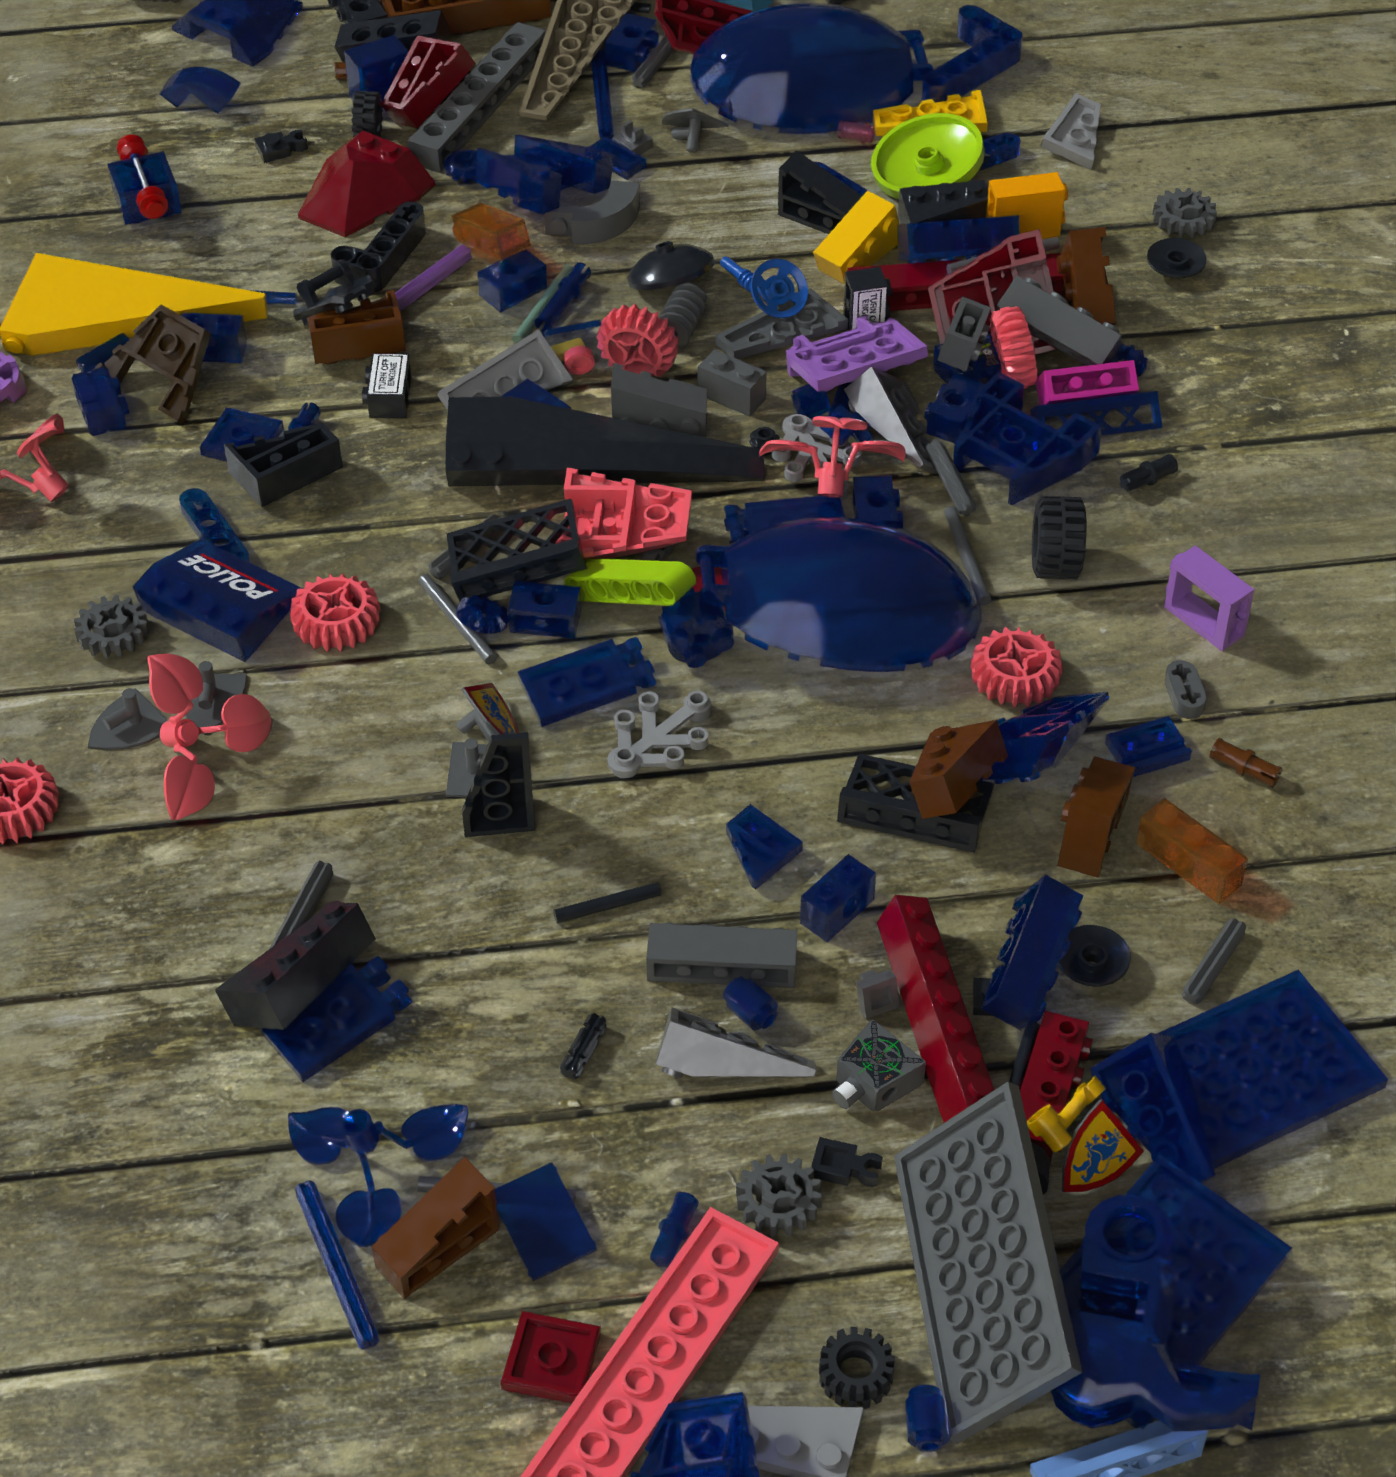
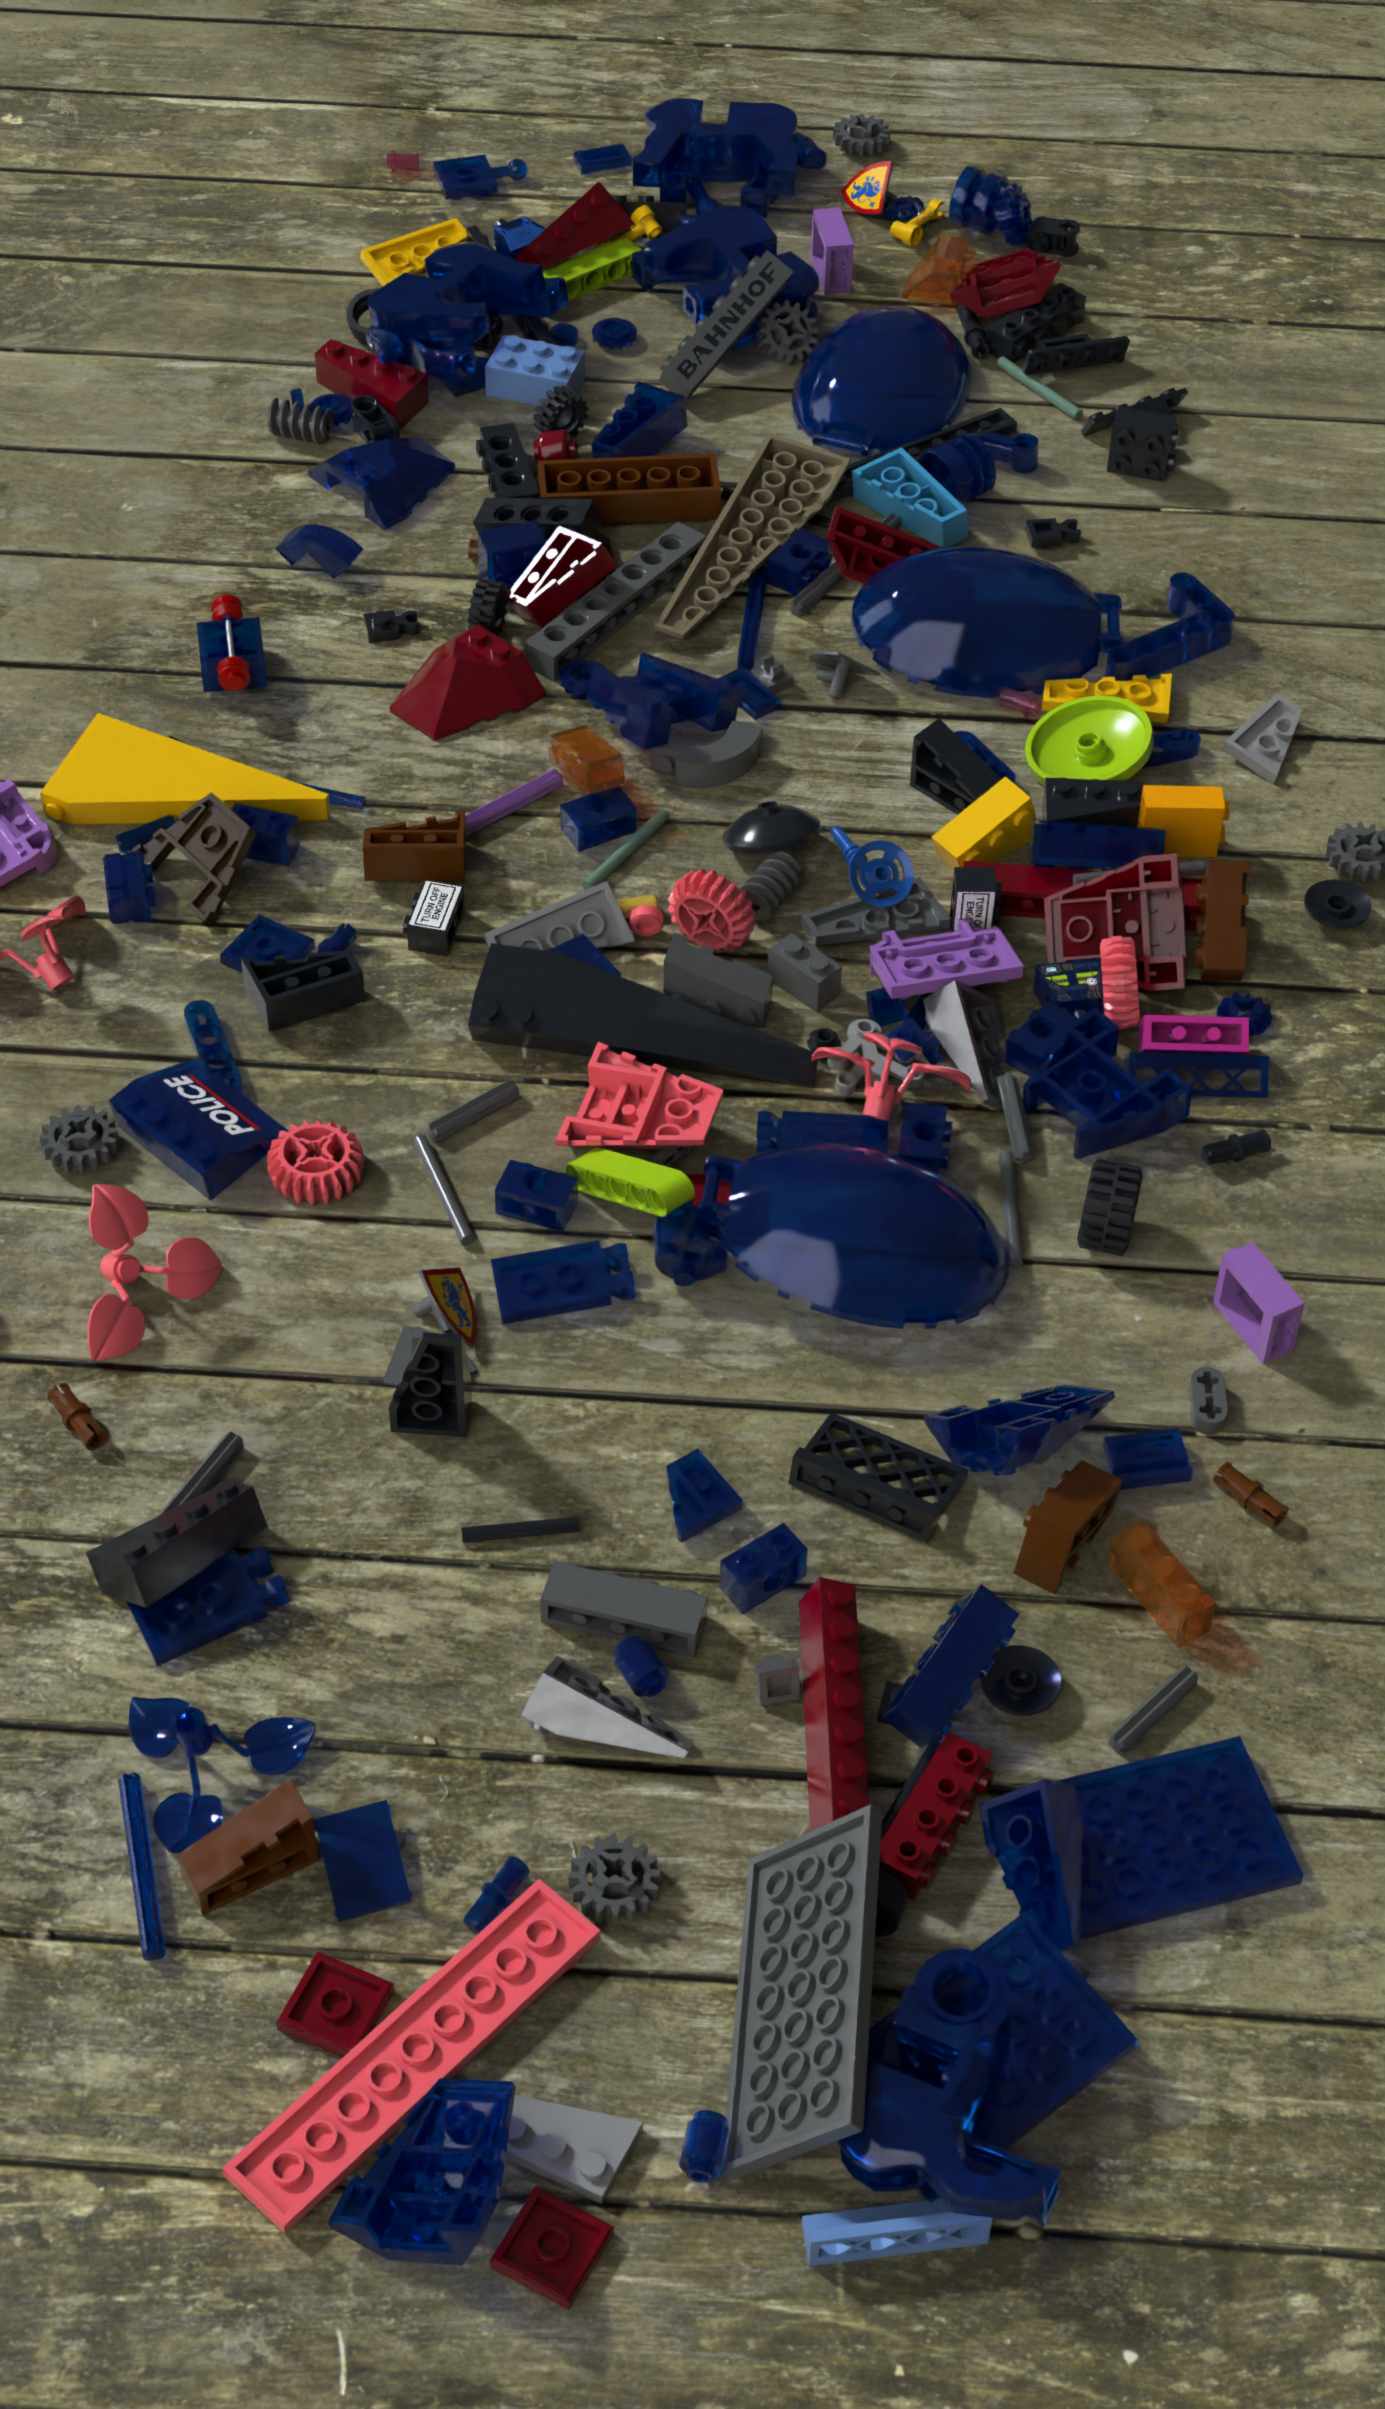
camera: 10 degrees right, 0 degrees up
dark grey shield [88,688,168,750] -> none
dark grey shield [185,661,247,734] -> none
black shield [293,259,377,325] -> none
black beam [331,202,426,293] -> none
black fence [446,499,587,604] -> none
clear blue gear [456,595,510,634] -> none
clear blue pin [534,262,592,333] -> none
clear blue piece [541,319,601,340] -> none
black axle [560,1013,607,1080] -> none
light grey plant [607,691,711,778] -> none
black plate [811,1137,883,1187] -> none
black tyre [819,1327,895,1409] -> none
torso [832,1019,926,1111] -> none
reddish brown wedge [910,720,1009,819] -> none
dark grey brick [937,297,991,371] -> none
coral gear [970,626,1063,708] -> none
dark grey brick [997,276,1122,366] -> none
yellow brick [1027,1075,1105,1153] -> none
shield [1062,1099,1144,1192] -> none
none -> reddish brown pin [47,1383,107,1451]

